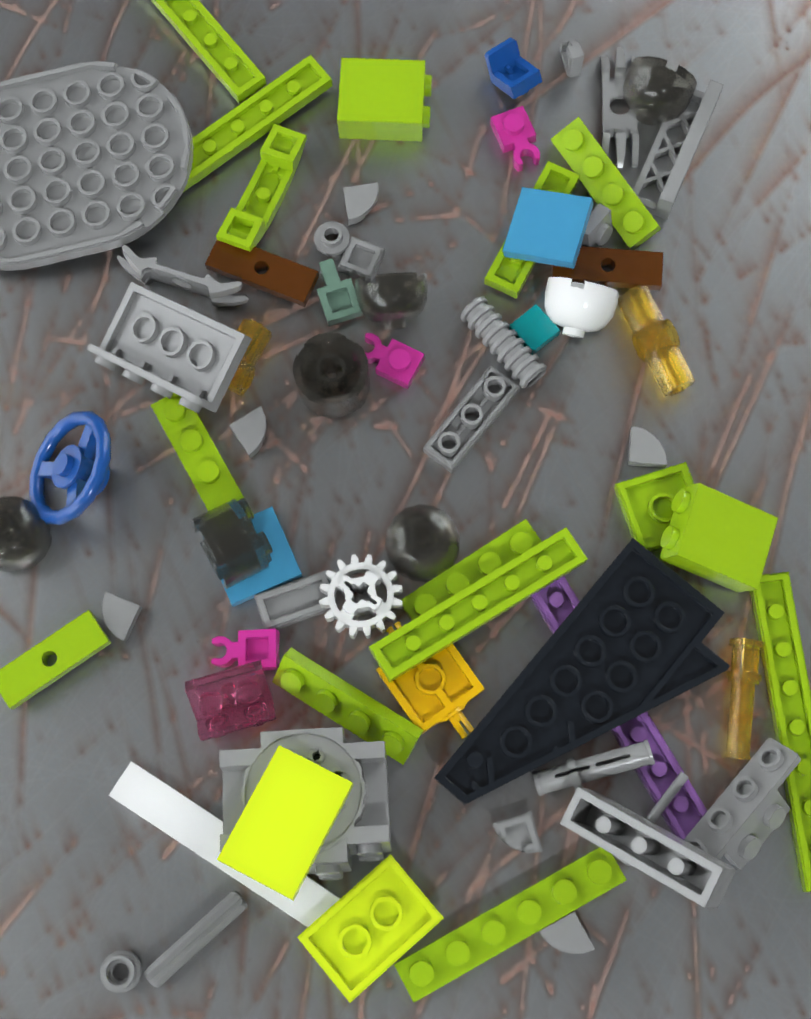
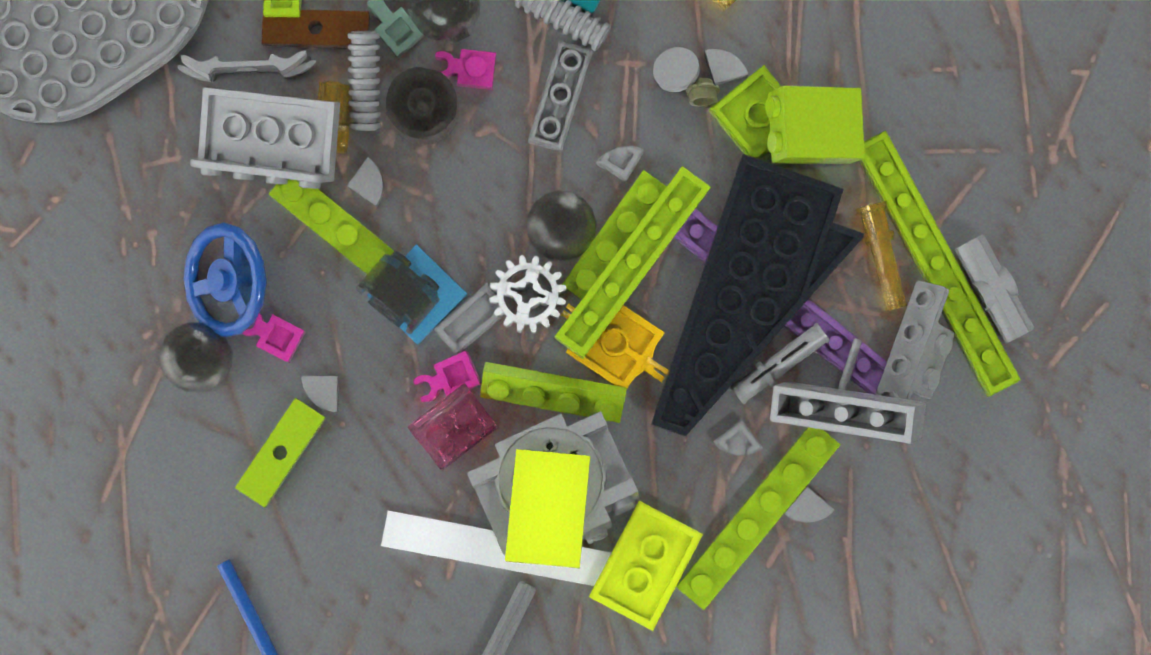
camera: 30 degrees left, 10 degrees up
none -> dark pink plate [241,313,306,363]
none -> light grey piece [348,31,381,131]
none -> light grey tile [596,146,644,182]
none -> light grey piece [653,47,700,92]
none -> olive plate [686,78,721,107]

